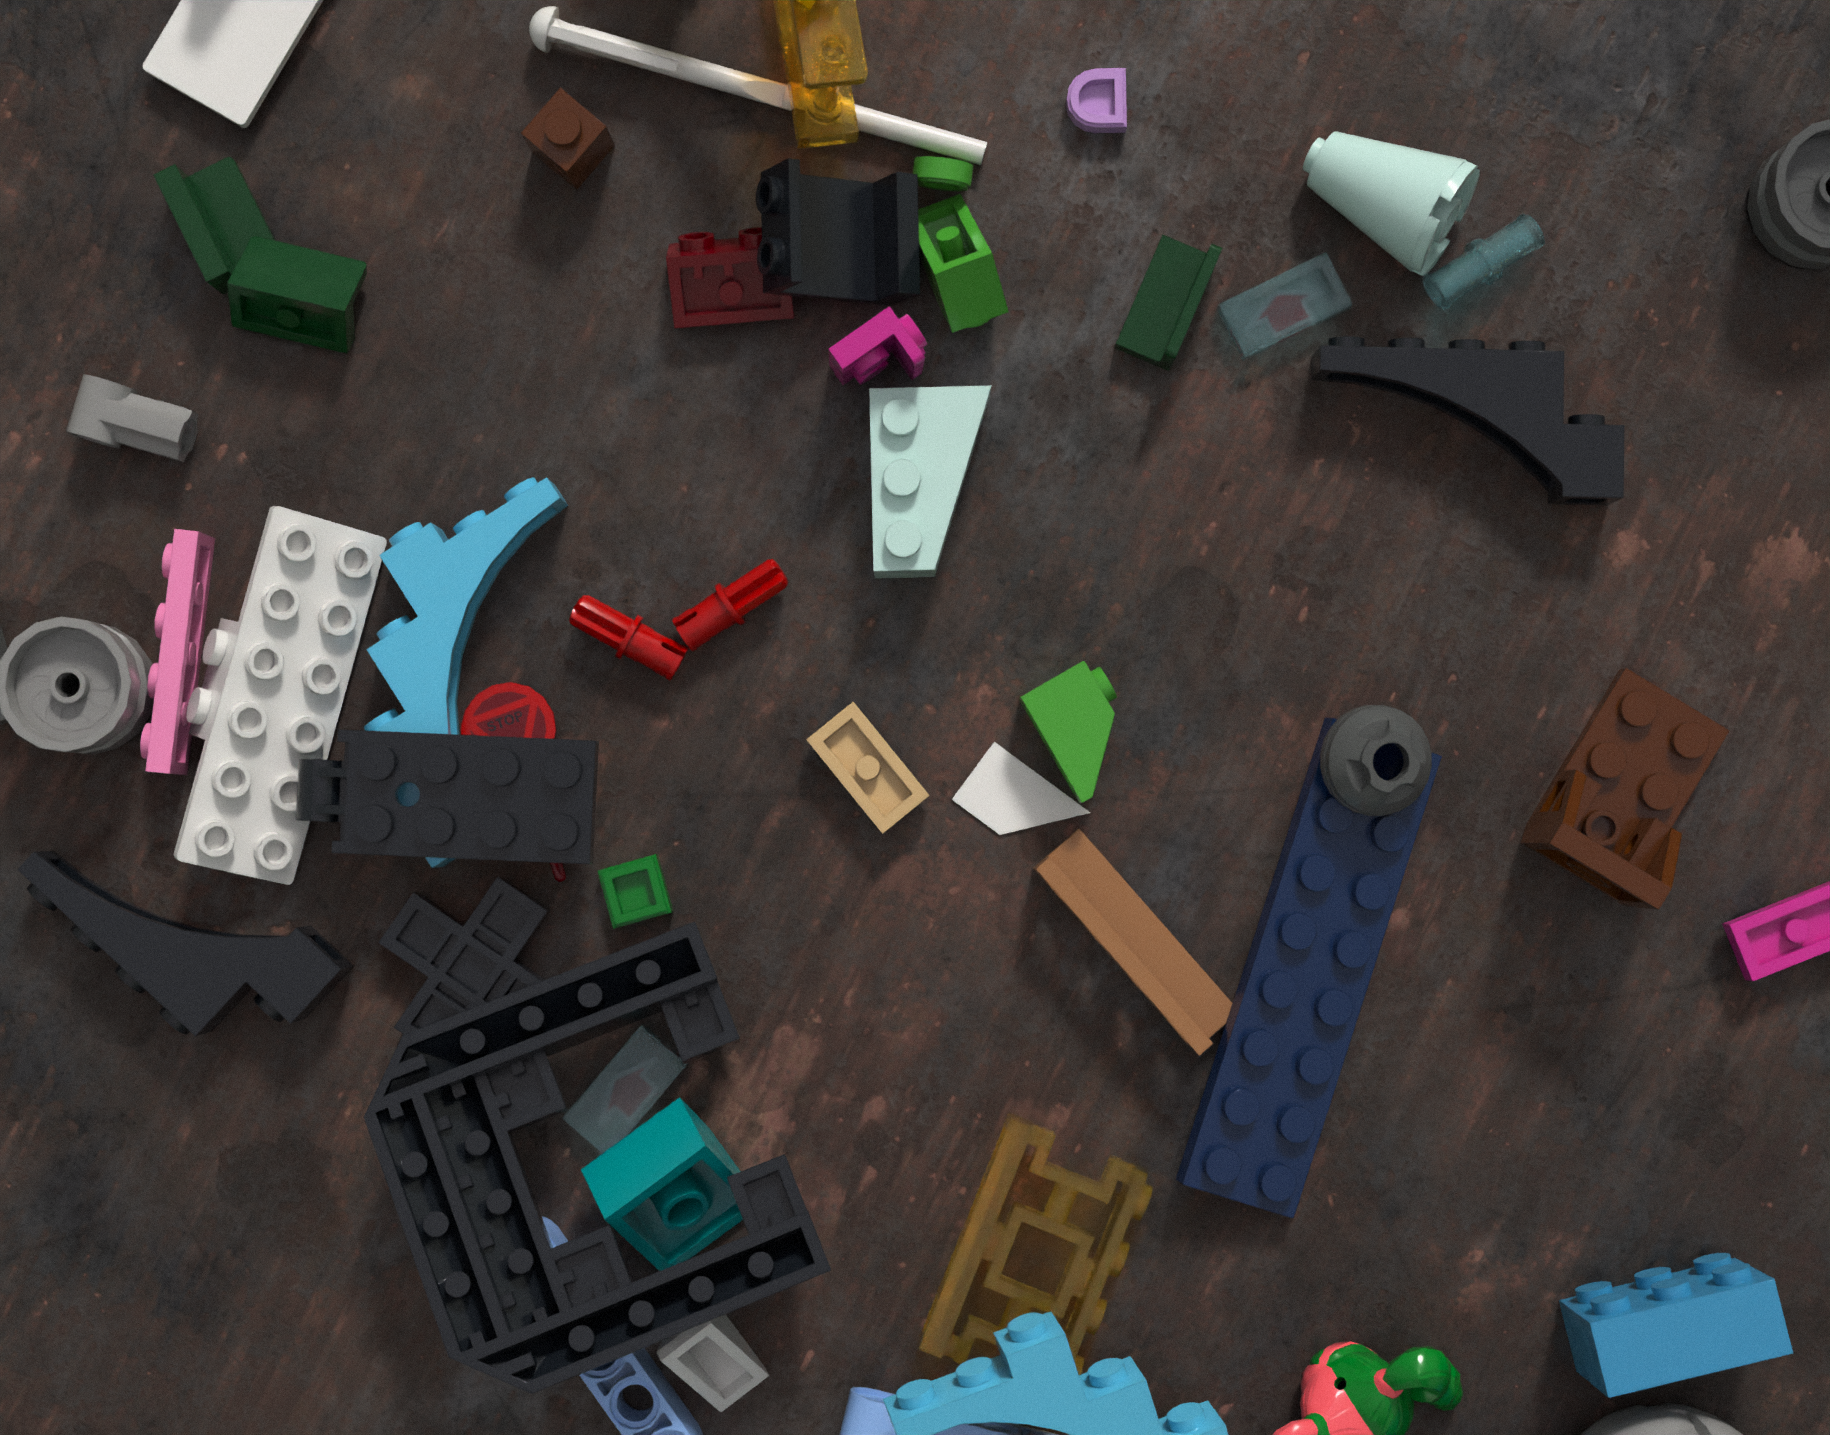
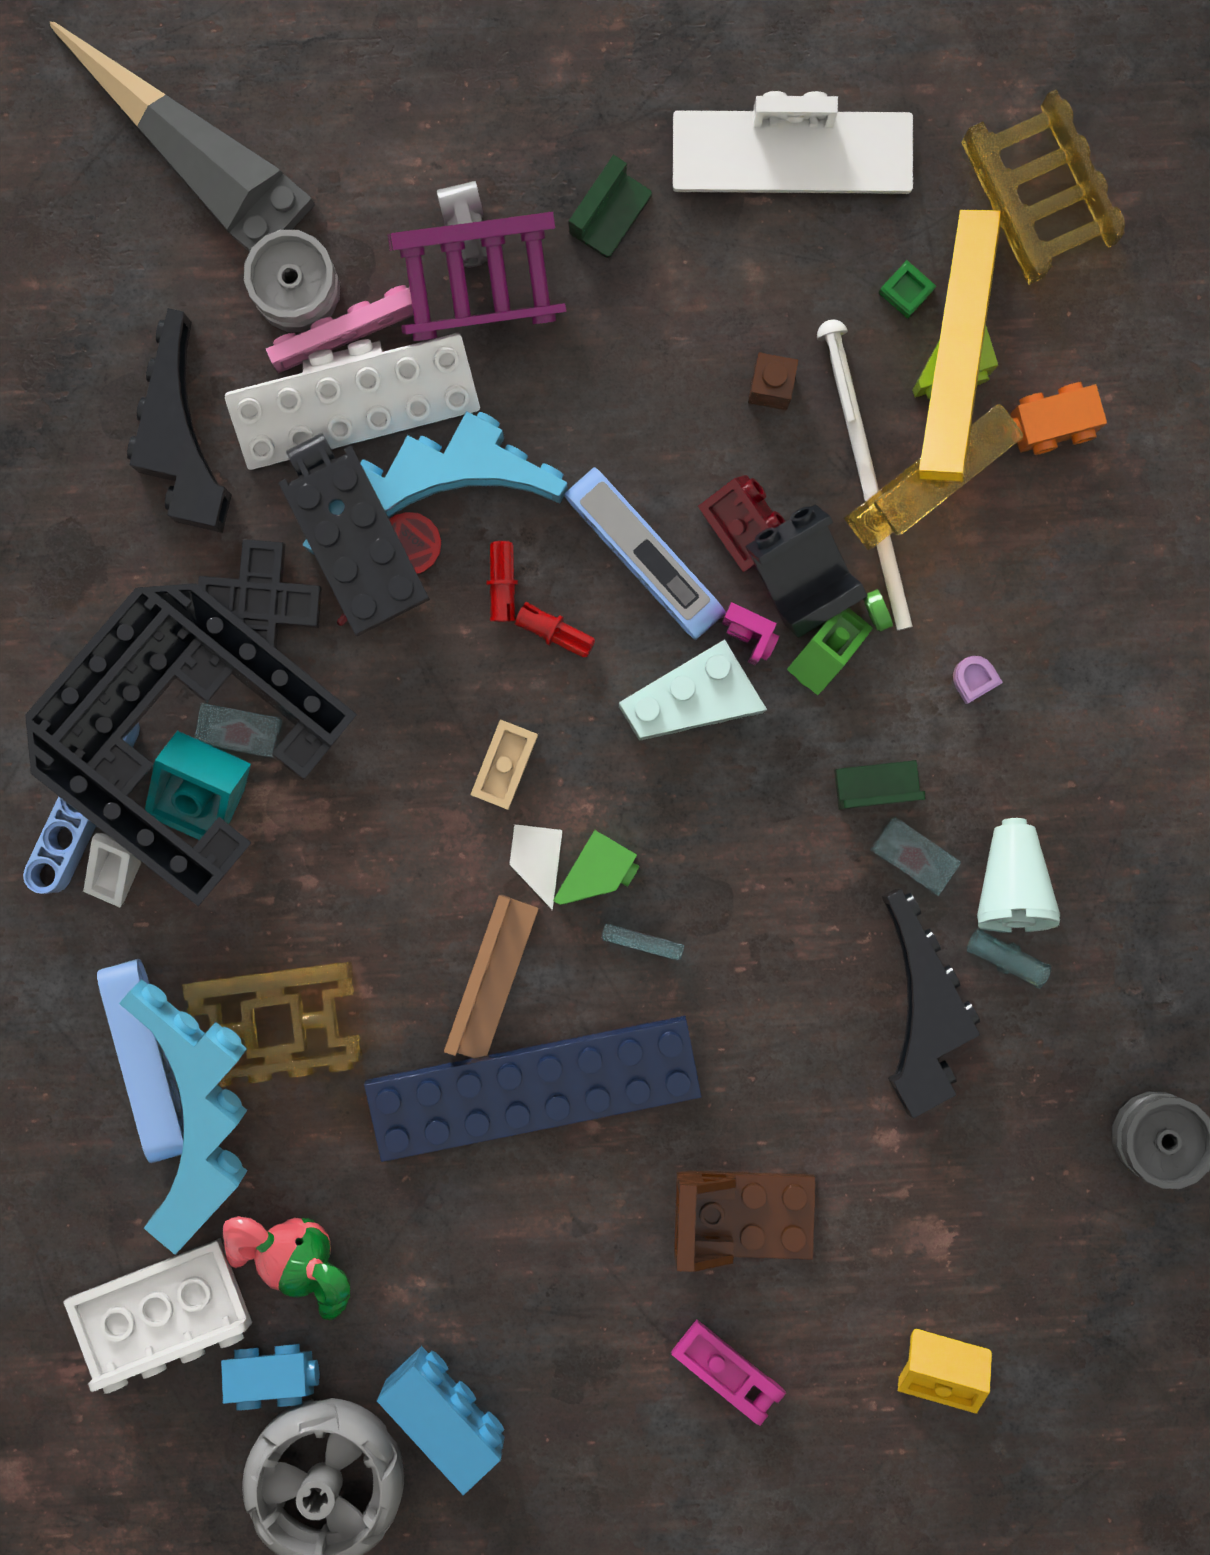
camera: 55 degrees right, 0 degrees up
dark green panel [227,236,367,354] -> none
green tile [597,854,674,929] -> none
dark grey piece [1320,705,1432,816] -> none
none -> magenta fence [387,212,566,341]
none -> beam [564,467,726,640]
none -> clear light blue tile [601,923,685,960]

